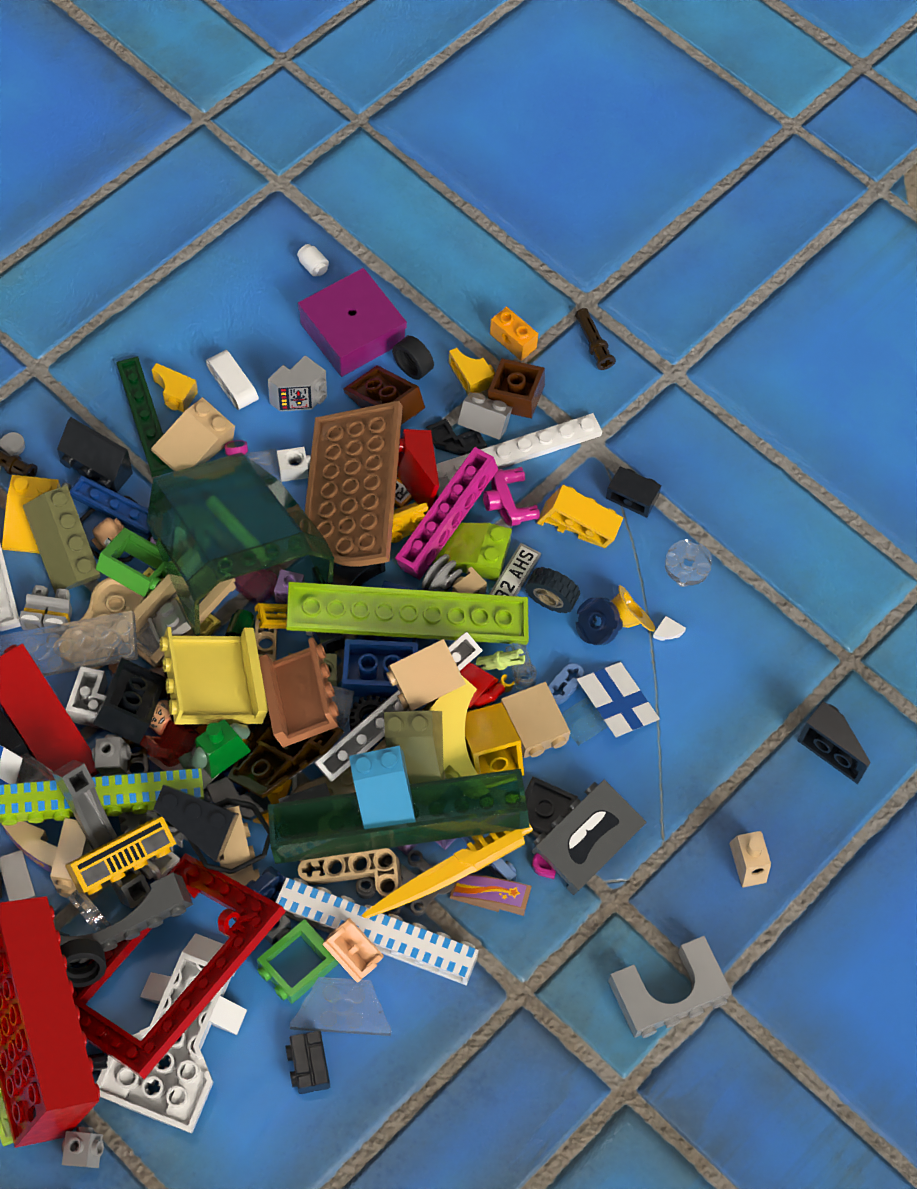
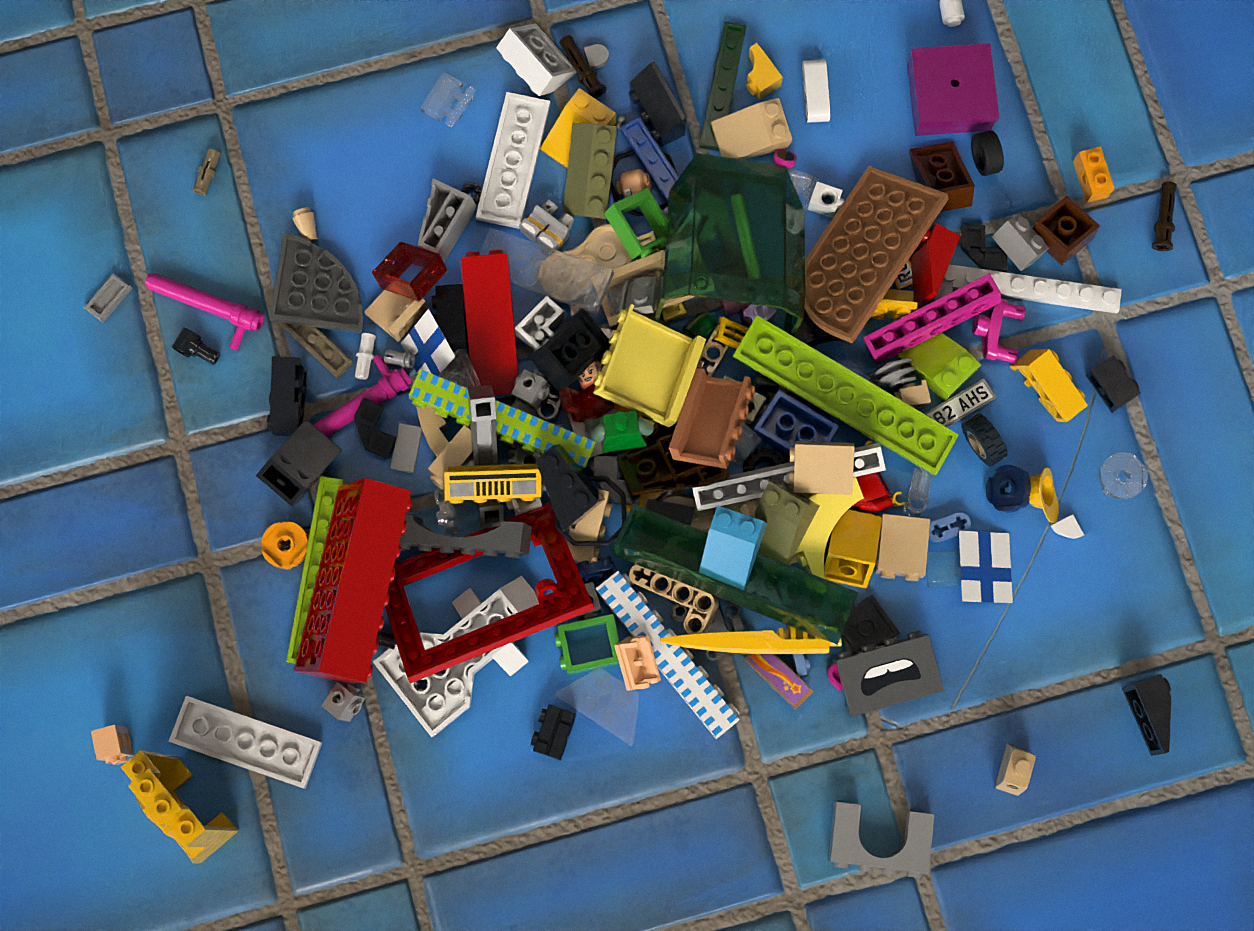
camera: 35 degrees right, 15 degrees up
black tyre [60,938,107,987] -> none
light grey piece [268,355,327,411] -> none
yellow arch [448,348,495,395] -> none
yellowish green pin [476,649,525,671] -> none

